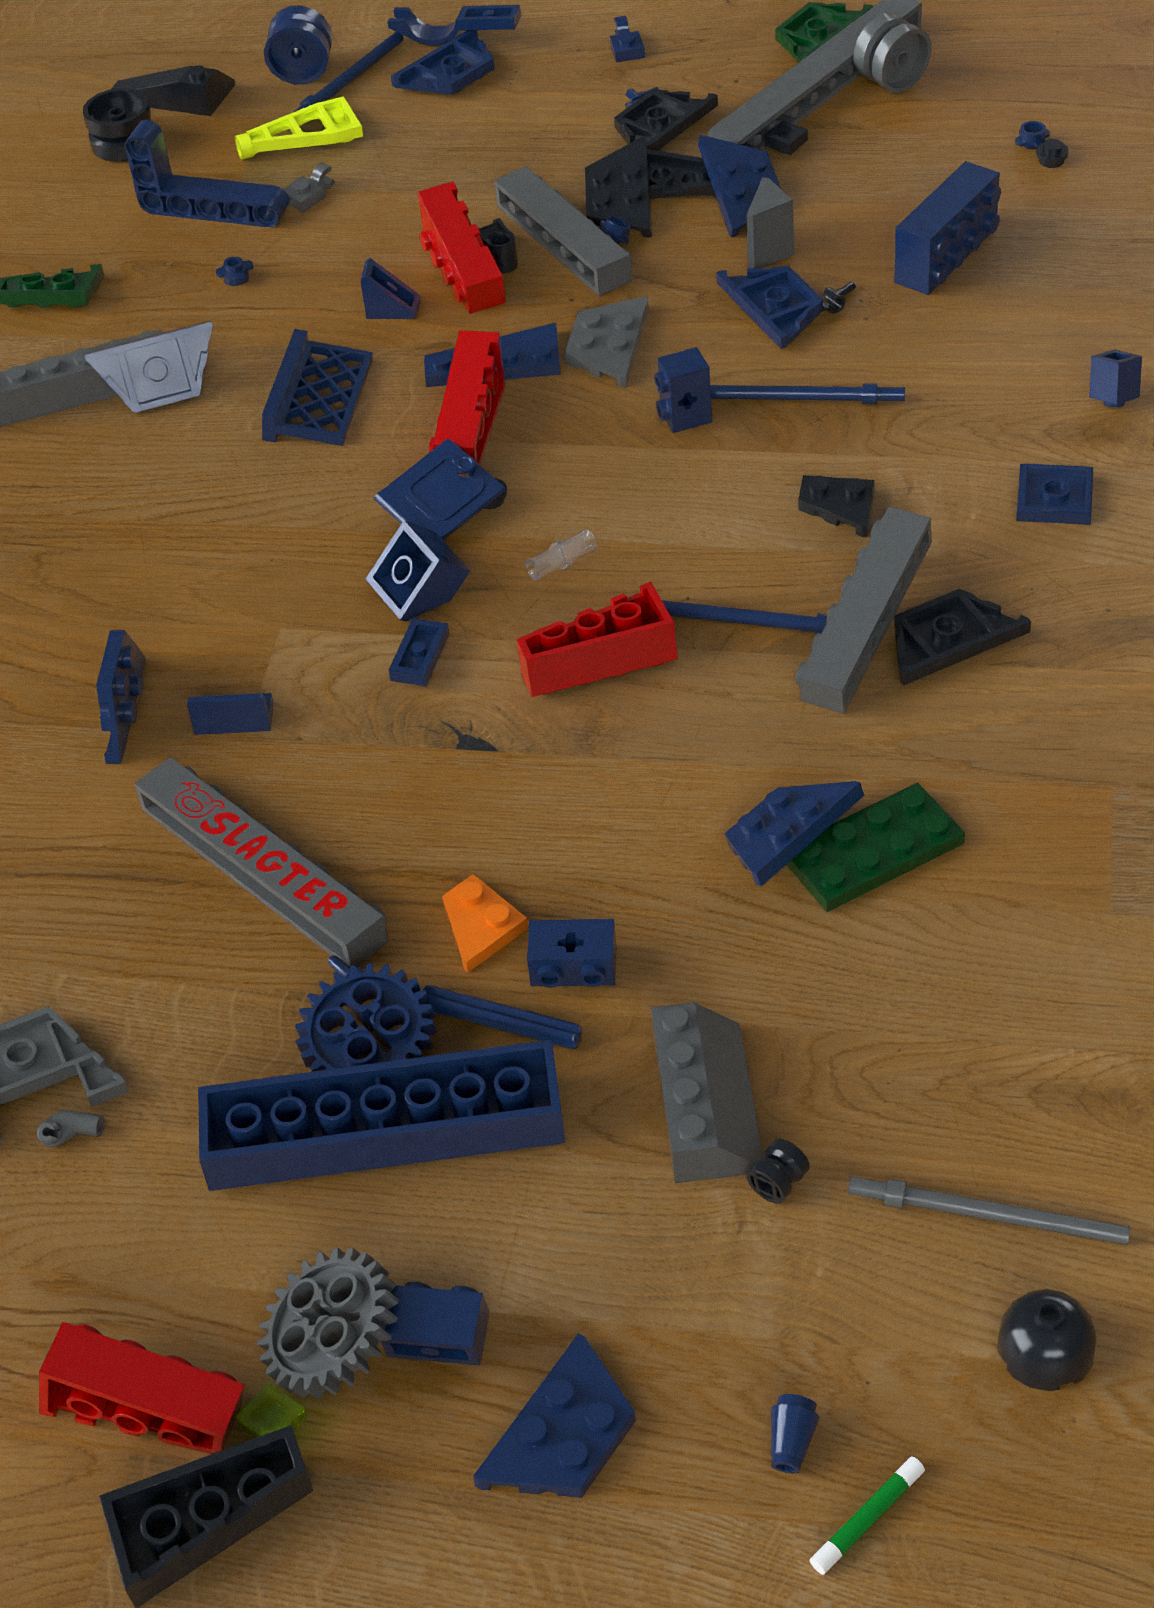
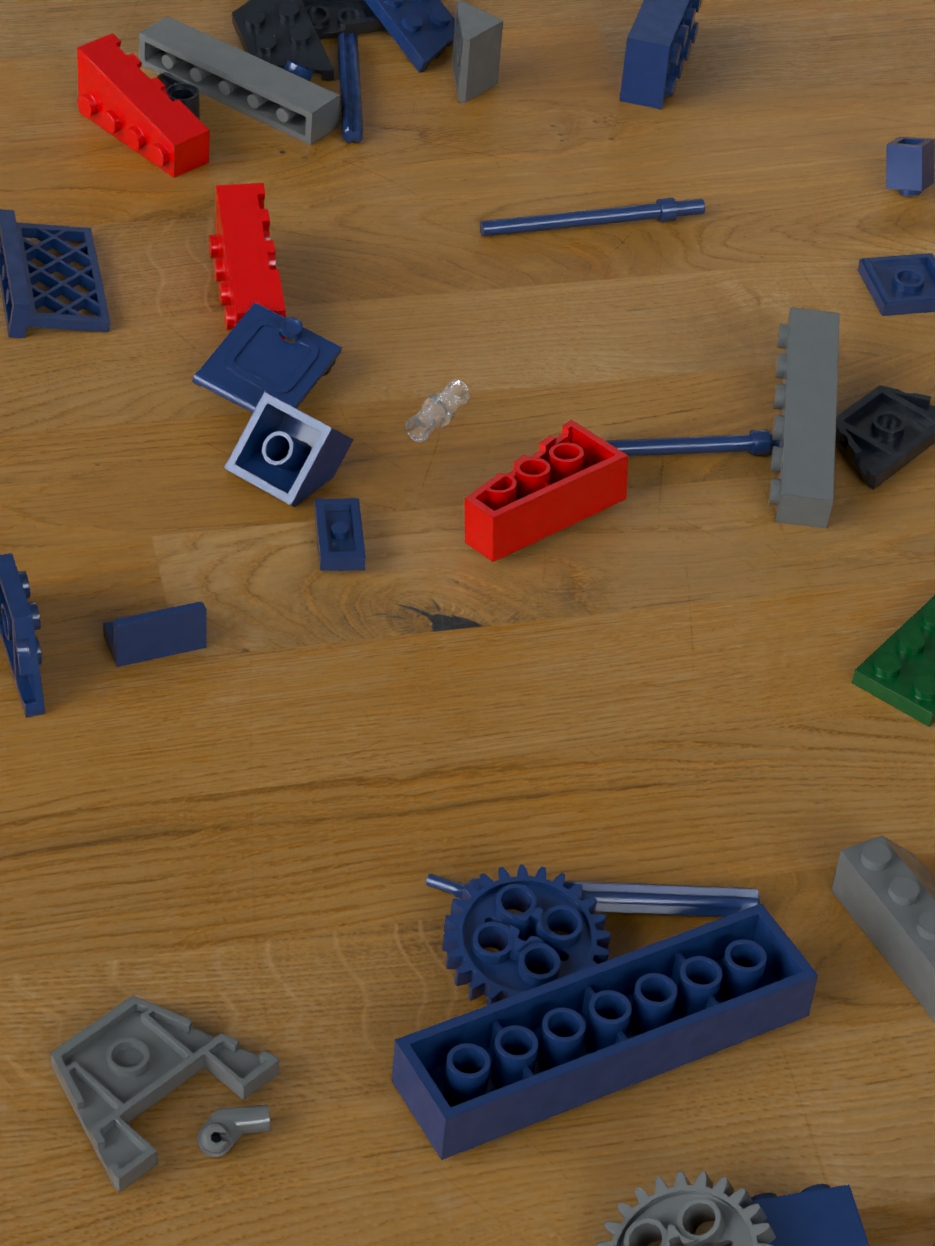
camera: 30 degrees left, 5 degrees down
dark grey brick [134,757,388,968] -> none
dark blue slope [360,257,421,319] -> none
dark blue wing [424,323,561,387] -> none
orange wing [442,874,529,973] -> none
dark blue brick [527,919,617,988] -> none
dark grey wing [565,297,649,387] -> none
dark blue brick [654,347,712,433] -> none
dark blue wing [716,266,823,349] -> none
dark blue wing [724,781,864,887] -> none
black wing [798,475,875,537] -> none
black hand [823,282,856,314] -> none
none -> dark blue axle [338,32,363,143]

